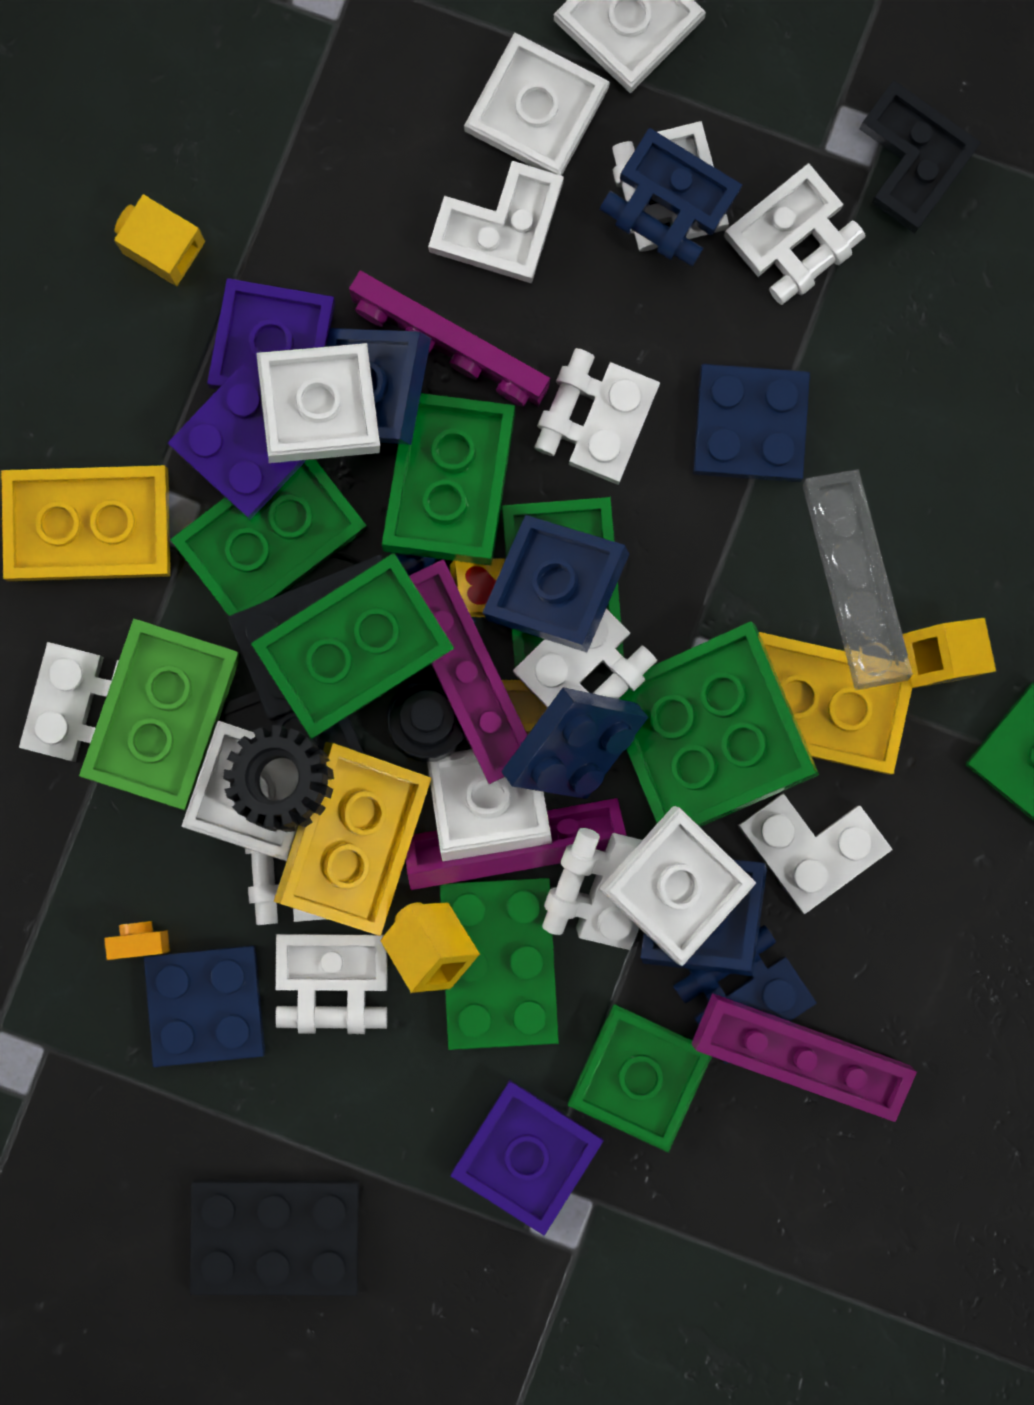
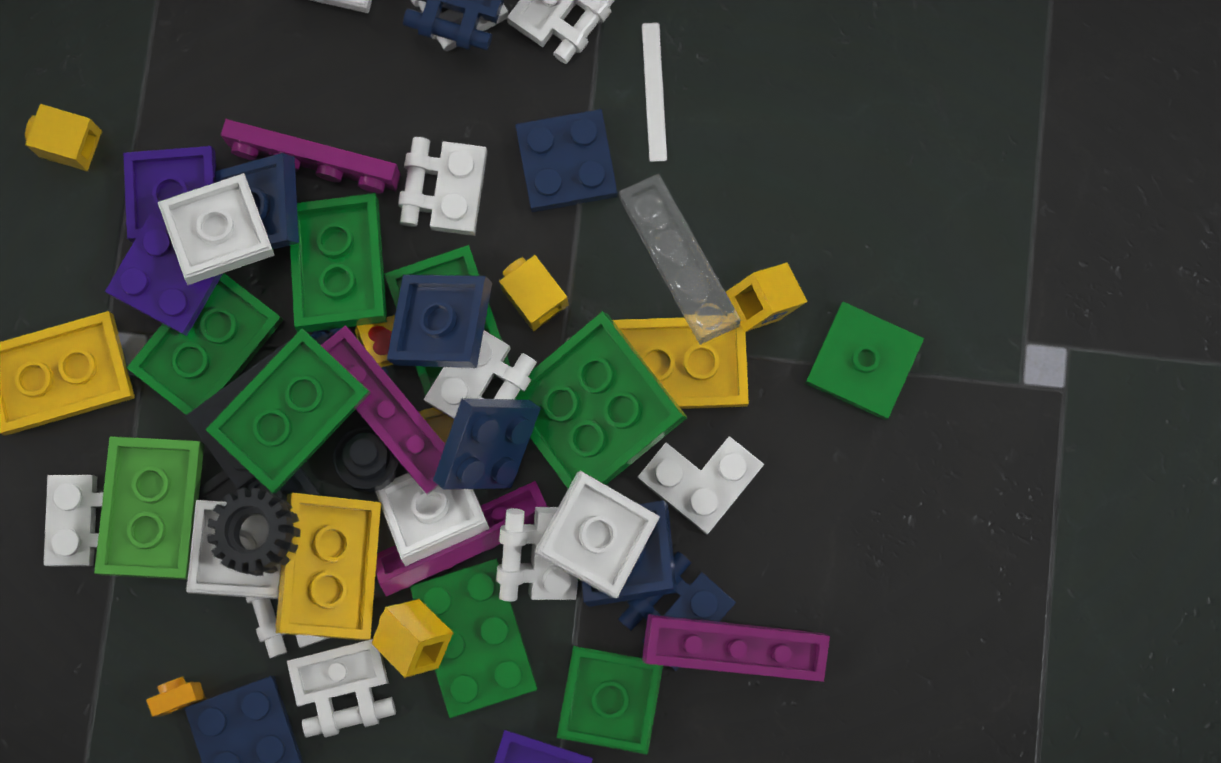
camera: 10 degrees left, 5 degrees down
white plate [428,161,564,283] -> none
none -> yellow brick [499,255,569,332]
none -> white sticker [642,23,667,162]

